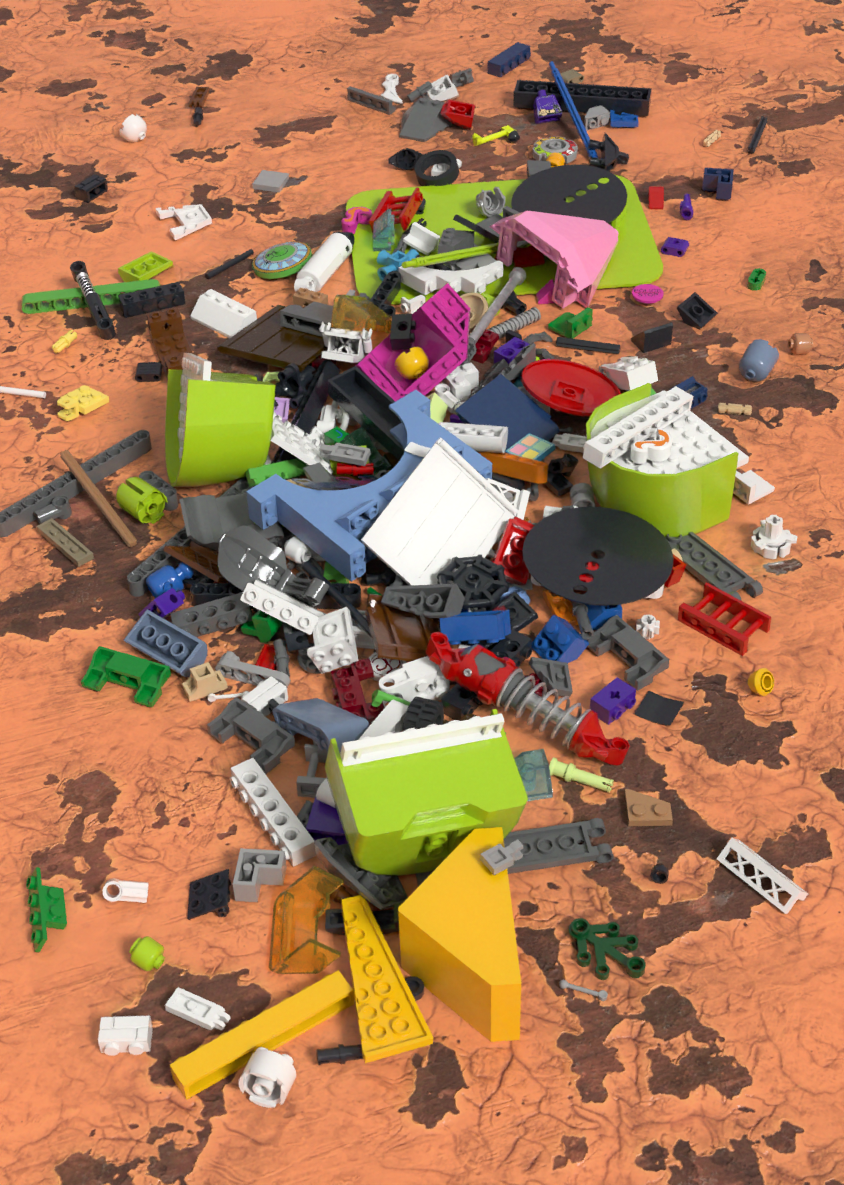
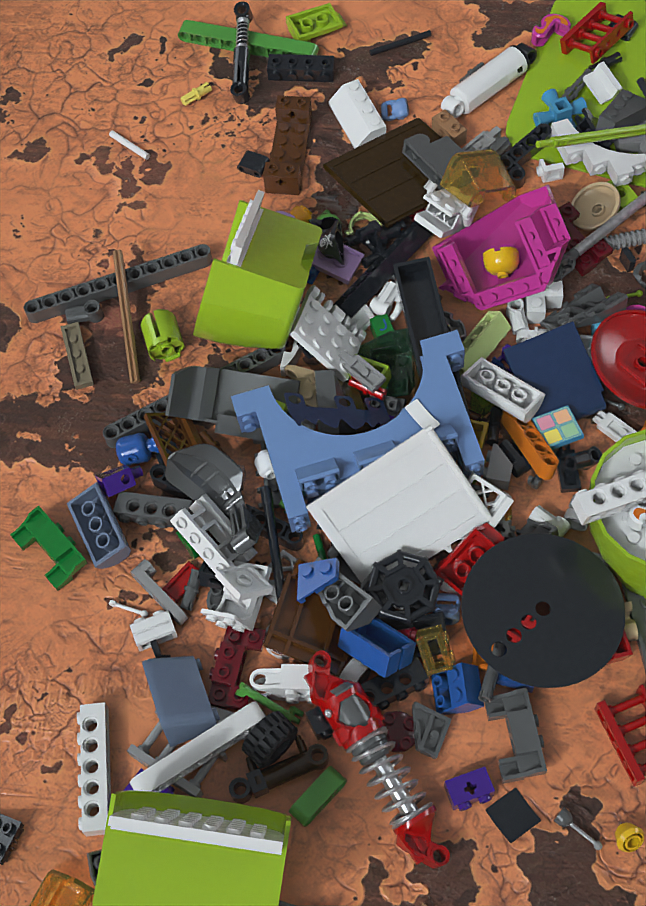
camera: 30 degrees right, 20 degrees up
light yellow plate [57,385,109,421] -> none
dark grey beam [139,471,178,511] -> none
tan brick [182,662,228,702] -> none
dark grey bracket [207,697,295,774] -> none
light grey brick [233,848,287,902] -> none
bright green hinge [246,458,310,487] -> none
dish [252,241,313,279] -> none
dark grey arm [297,800,313,829] -> none
clear light blue slope [373,209,395,251] -> none
black brick [390,314,416,350] -> none
dark purple brick [494,337,530,364] -> none
clear light blue slope [514,749,553,801] -> none
yellowish green pin [548,757,614,793] -> none
white gear [636,615,660,639] -> none
none -> white bracket [215,563,273,614]
none -> blue wing [297,558,339,603]
none -> medium blue piece [381,98,409,121]
none -> clear yellow window [416,625,456,677]
none -> hinge [554,807,603,850]

